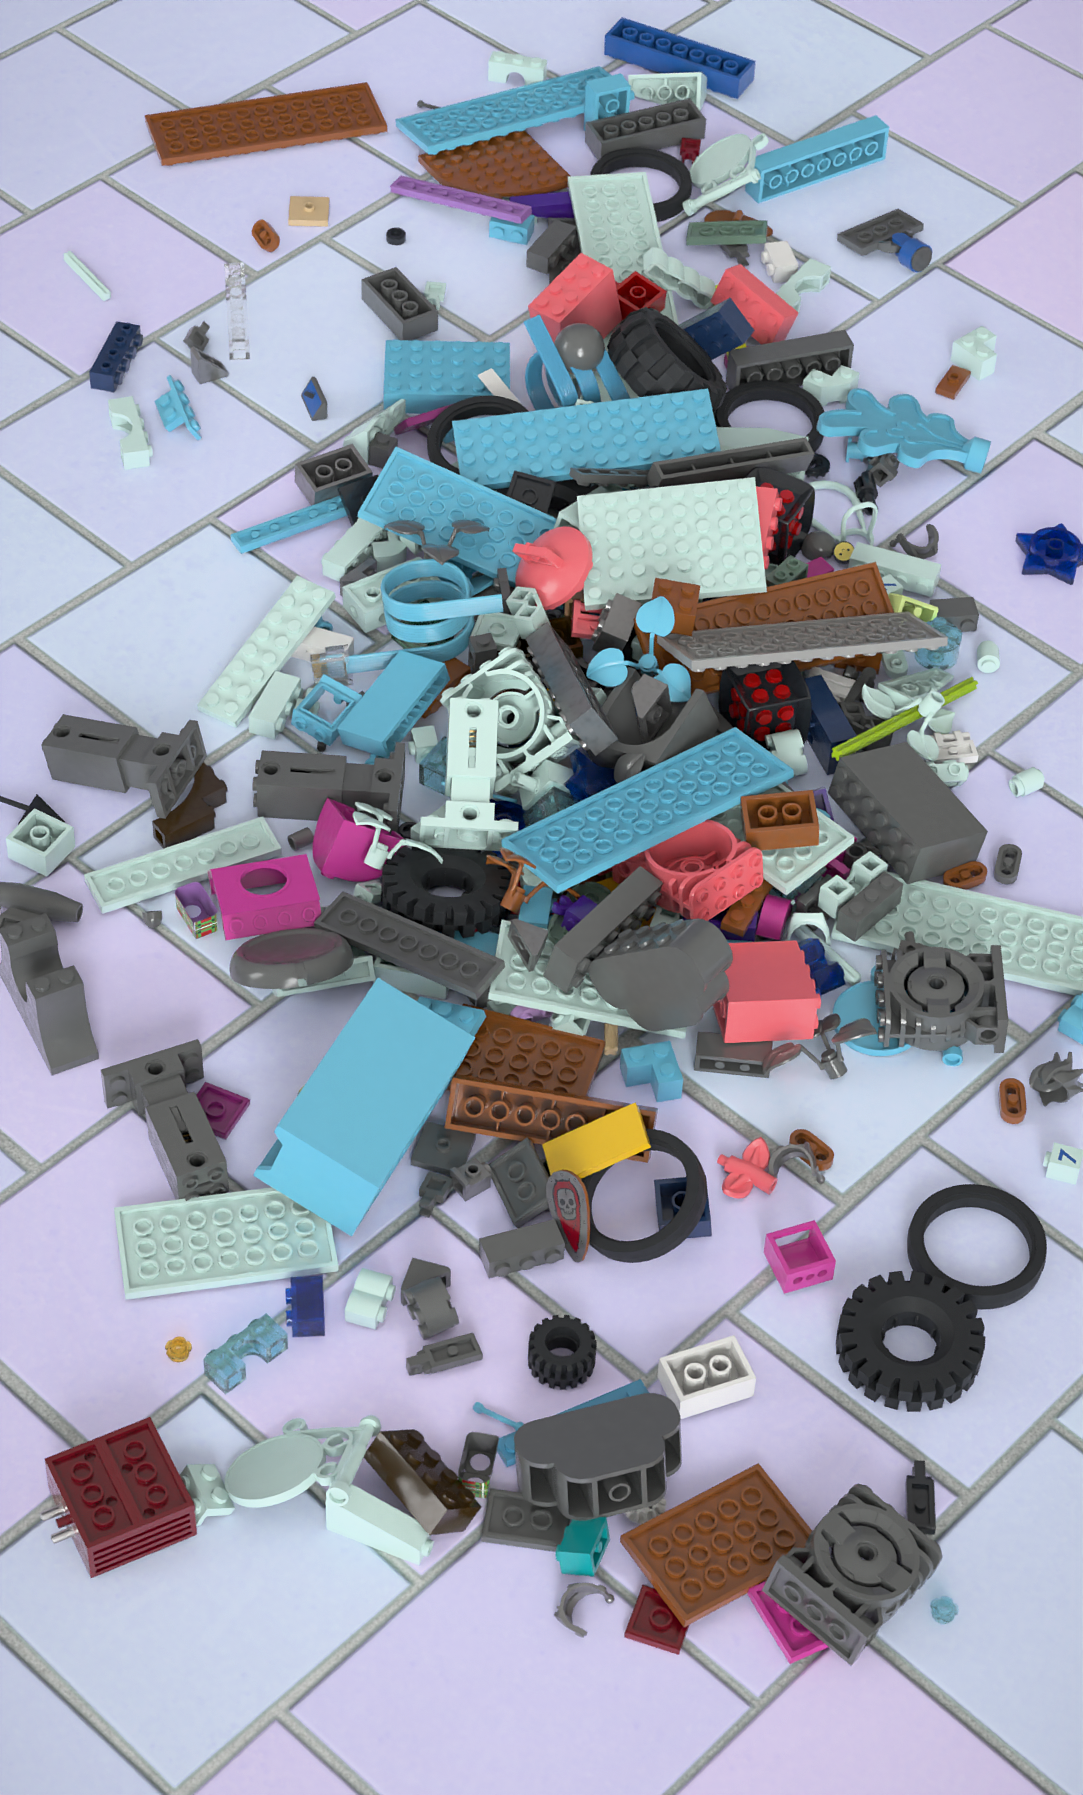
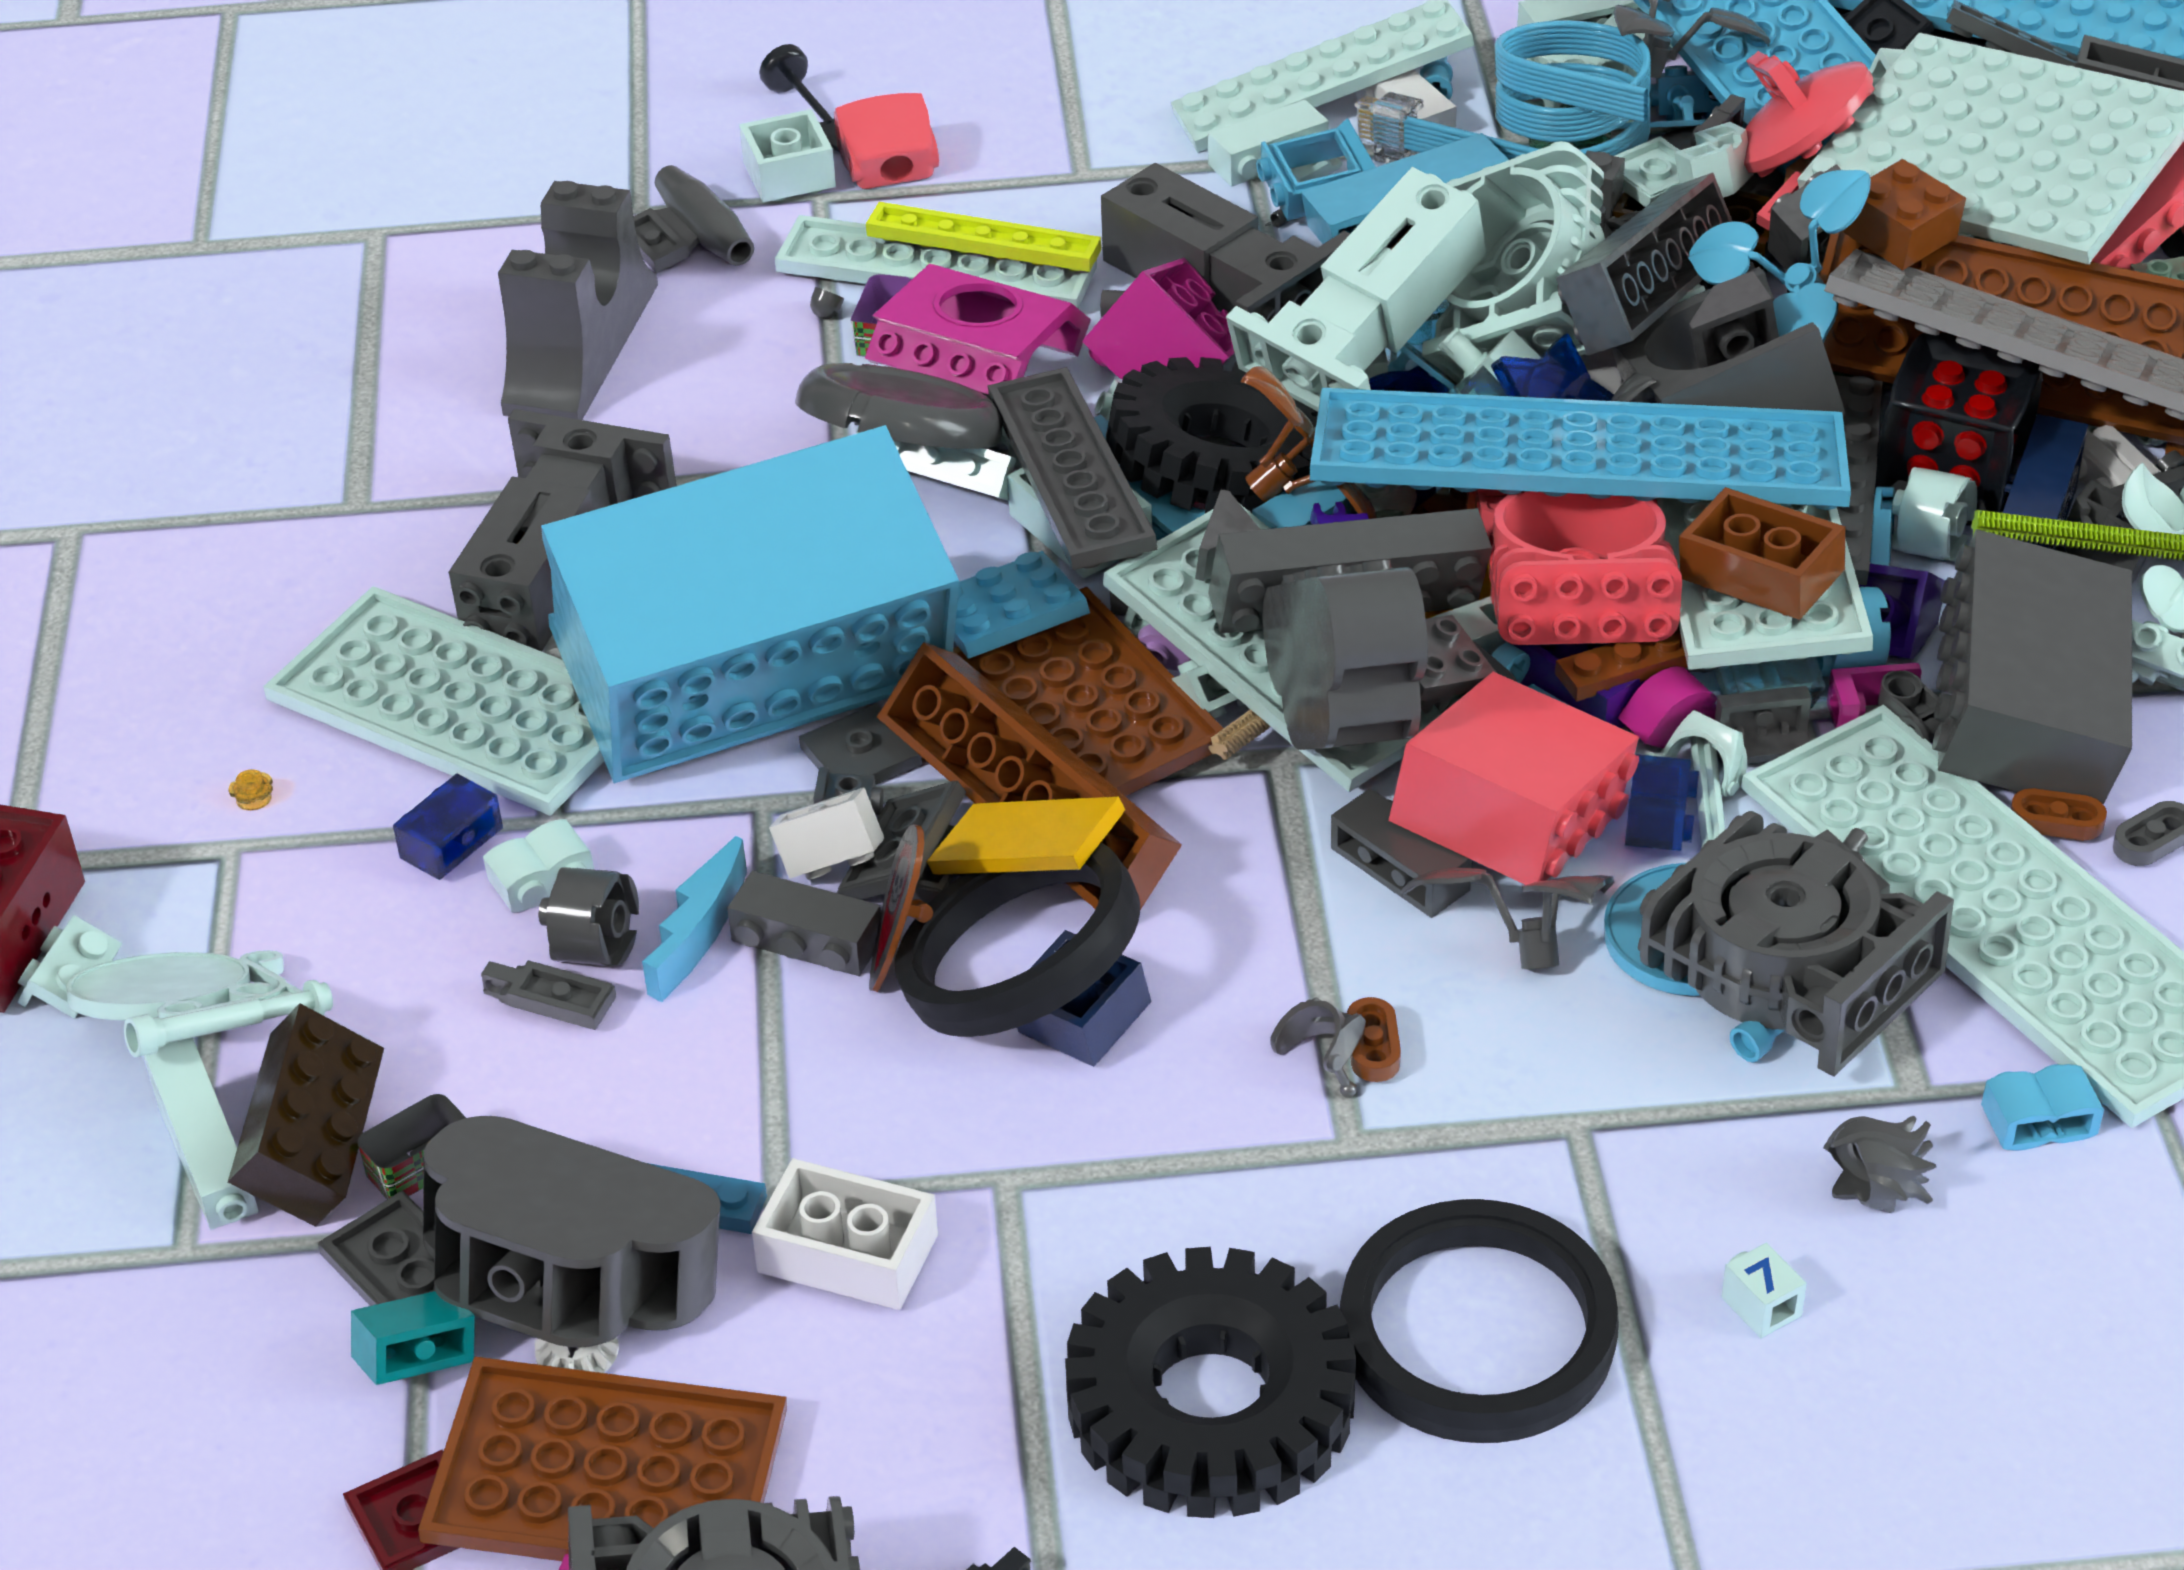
camera: 45 degrees right, 5 degrees down
dark grey brick [41,714,207,819] -> none
dark brown arch [152,762,228,849] -> none
clear light blue arch [203,1313,288,1395] -> none
light aqua plant [353,802,443,870] -> none
dark grey slope [401,1257,451,1306] -> none
dark grey plate [419,1171,453,1218] -> none
medium azure hinge [472,1402,524,1431] -> none
black tyre [528,1315,597,1390] -> none
flat silver helmet [554,1582,614,1638] -> none
medium azure brick [620,1041,683,1102] -> none
coral plant [717,1137,778,1199] -> none
dark pink piece [763,1220,836,1294] -> none
light aqua arch [818,851,888,919] -> none
dark grey brick [836,871,903,942] -> none
dark orange plate [998,1078,1027,1124] -> none
none -> medium azure slope [642,836,747,1002]
none -> white brick [769,787,884,880]
none -> coral piece [834,93,939,189]
none -> neon yellow plate [866,202,1102,272]

